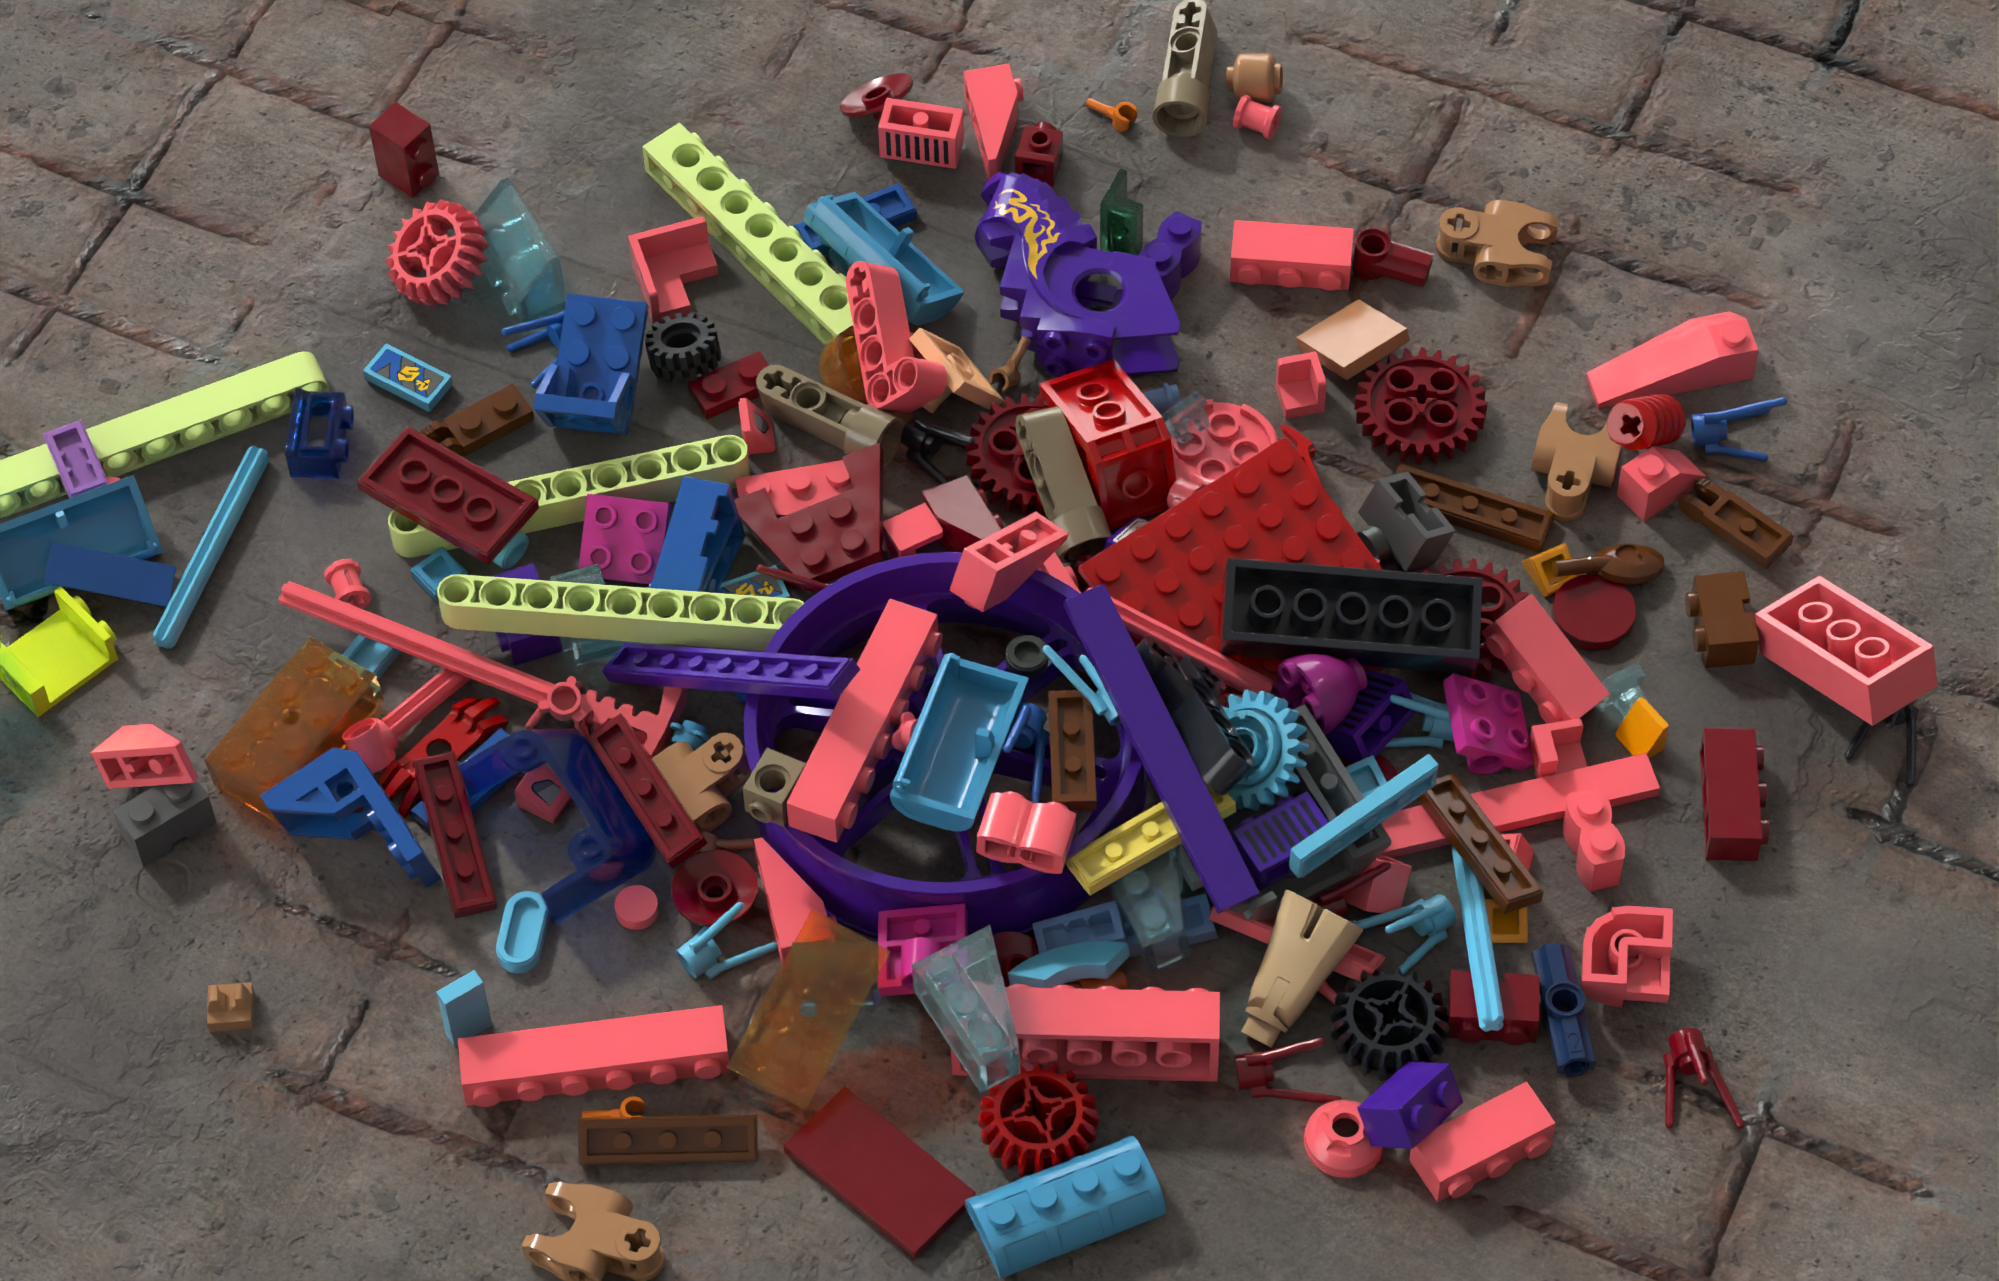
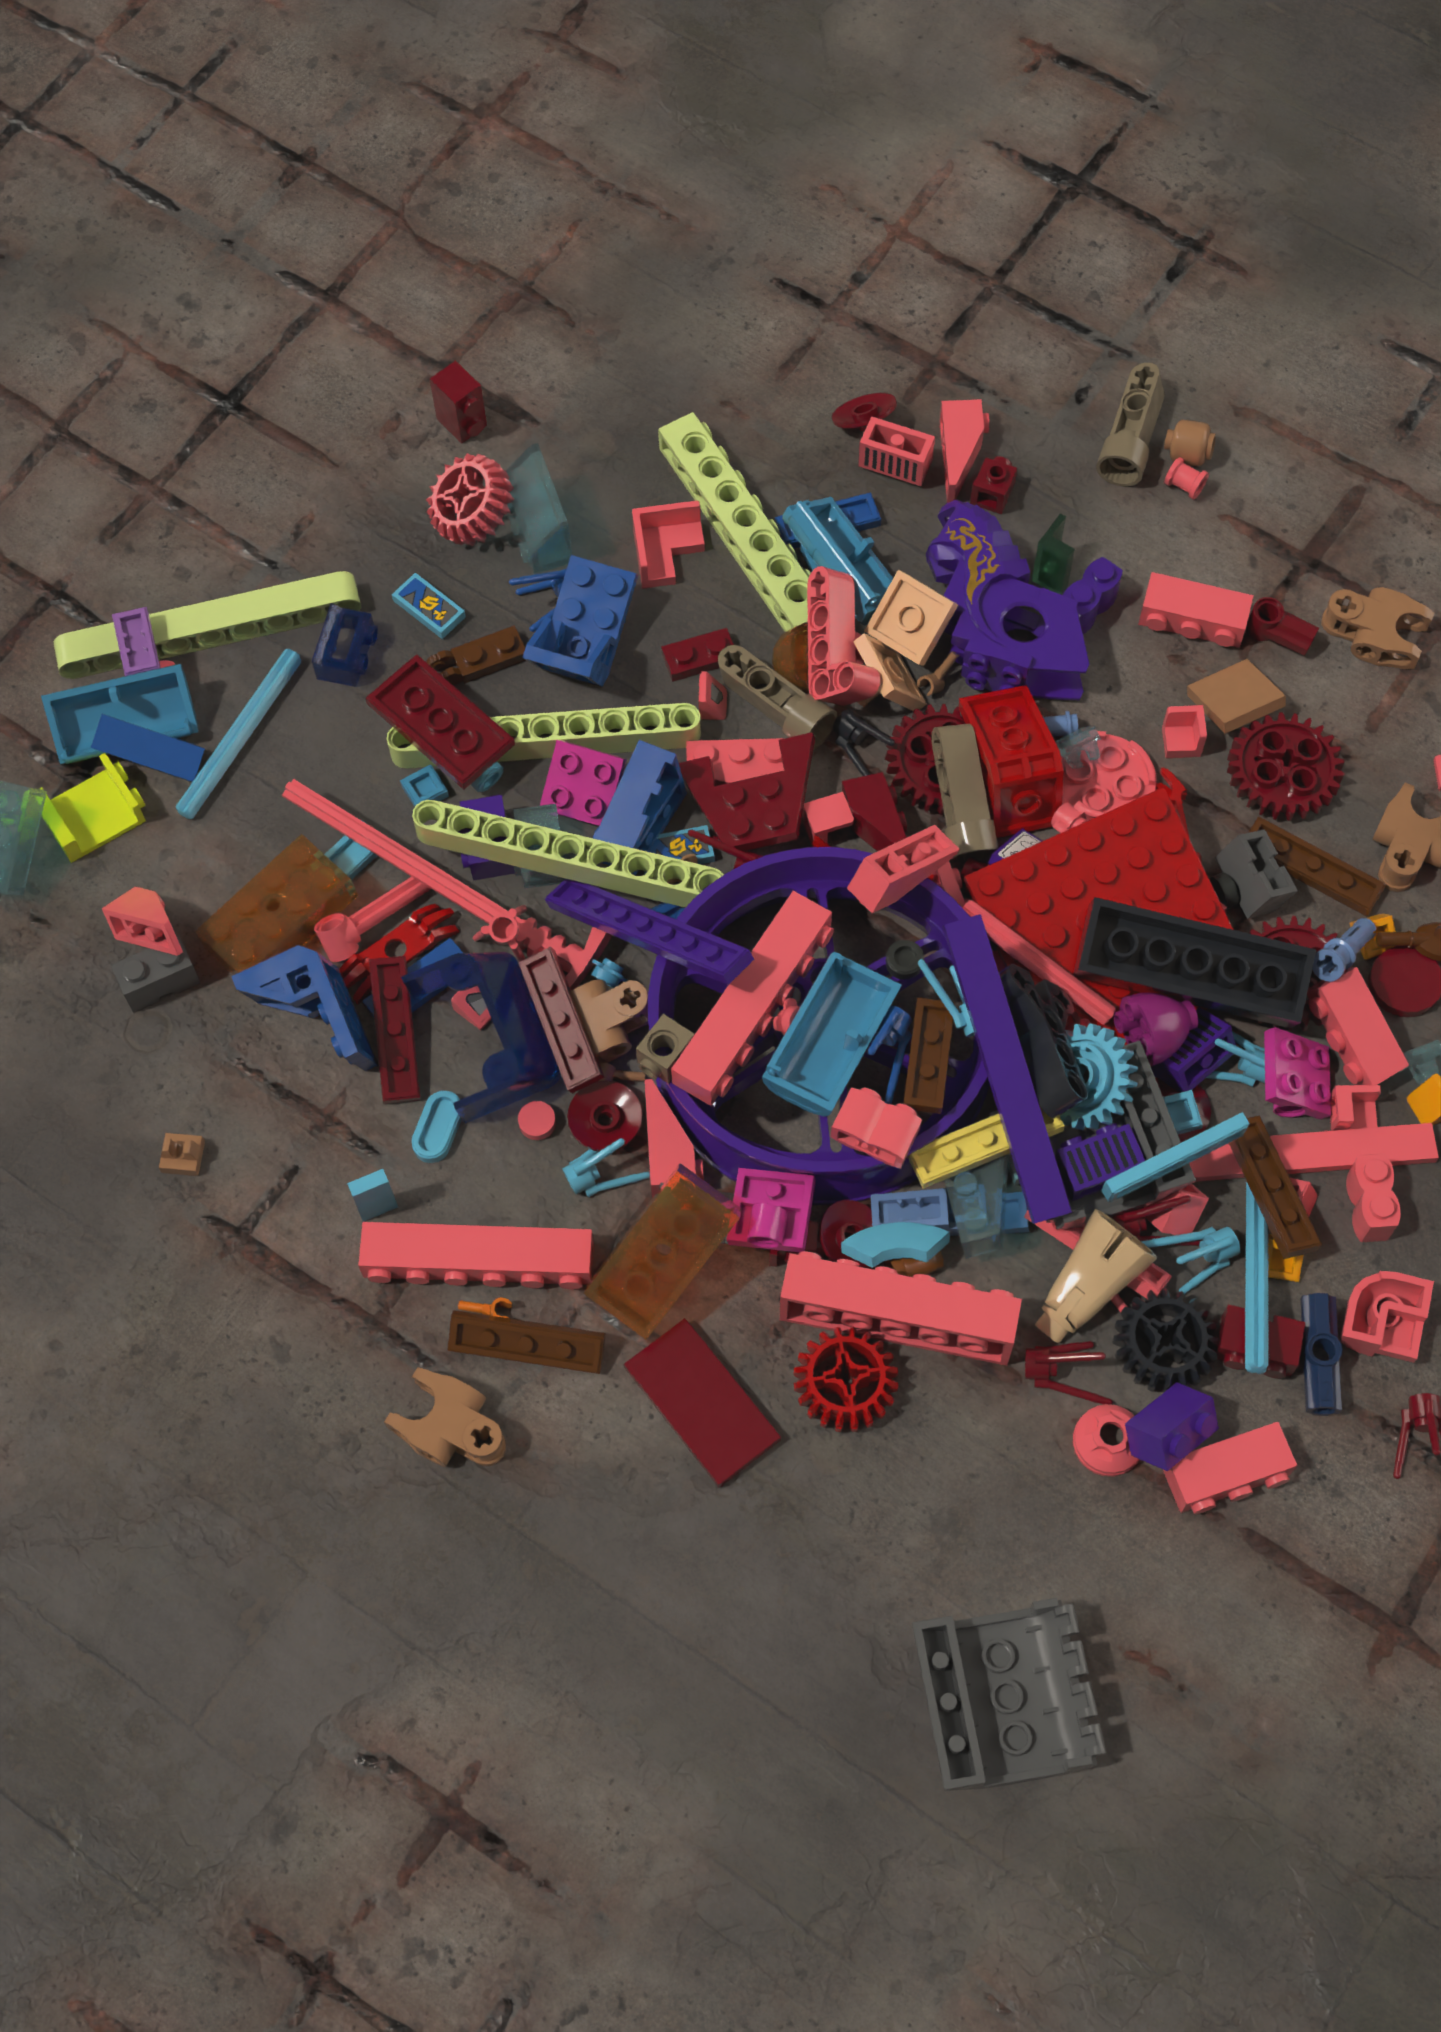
camera: 10 degrees right, 10 degrees up
coral bush [324,559,371,609] -> none
black tyre [645,312,721,383] -> none
clear light blue wedge [912,925,1020,1093] -> none
dark azure container [965,1135,1167,1279] -> none
orange hand [1086,98,1138,132] -> none
none -> light nougat tile [864,570,958,666]
none -> medium blue pin [1312,918,1376,982]

